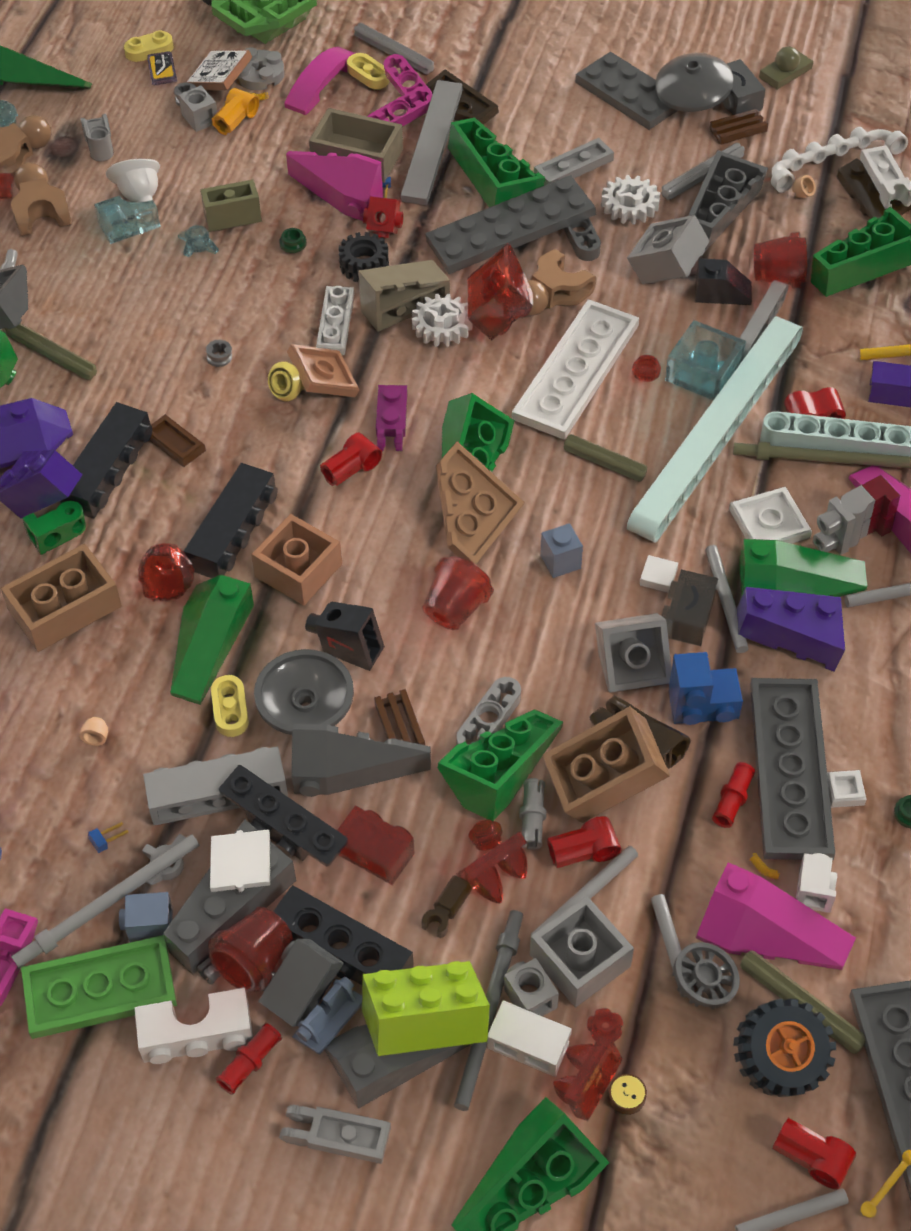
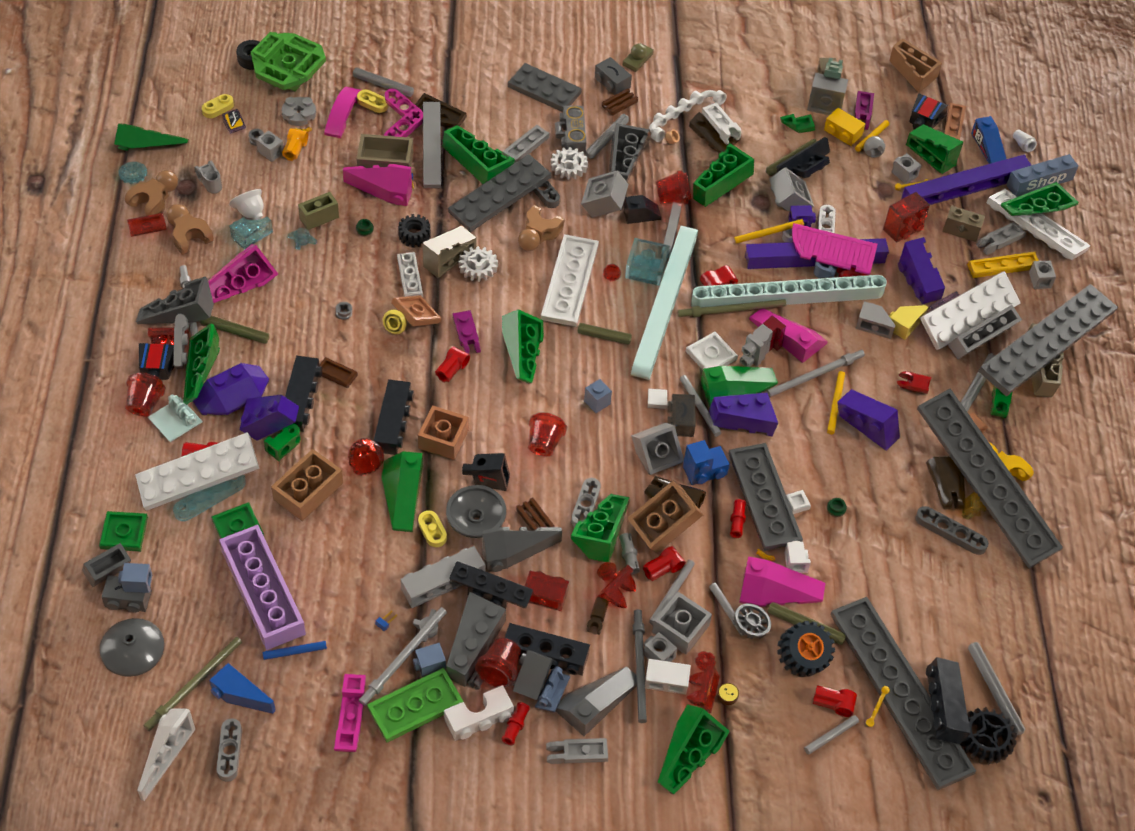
camera: 20 degrees left, 0 degrees up
light nougat hinge [80,717,108,746] -> none
tile [186,50,252,90] -> none
white piece [210,830,270,892] -> none
lime brick [362,961,490,1056] -> none
red brick [363,196,404,238] -> none
medium nougat plate [436,441,525,568] -> none
clear red slope [467,243,533,341] -> none
dark grey dish [655,53,733,112] -> none
none -> dark pink wedge [208,244,278,303]
none -> flat silver piece [555,106,586,154]

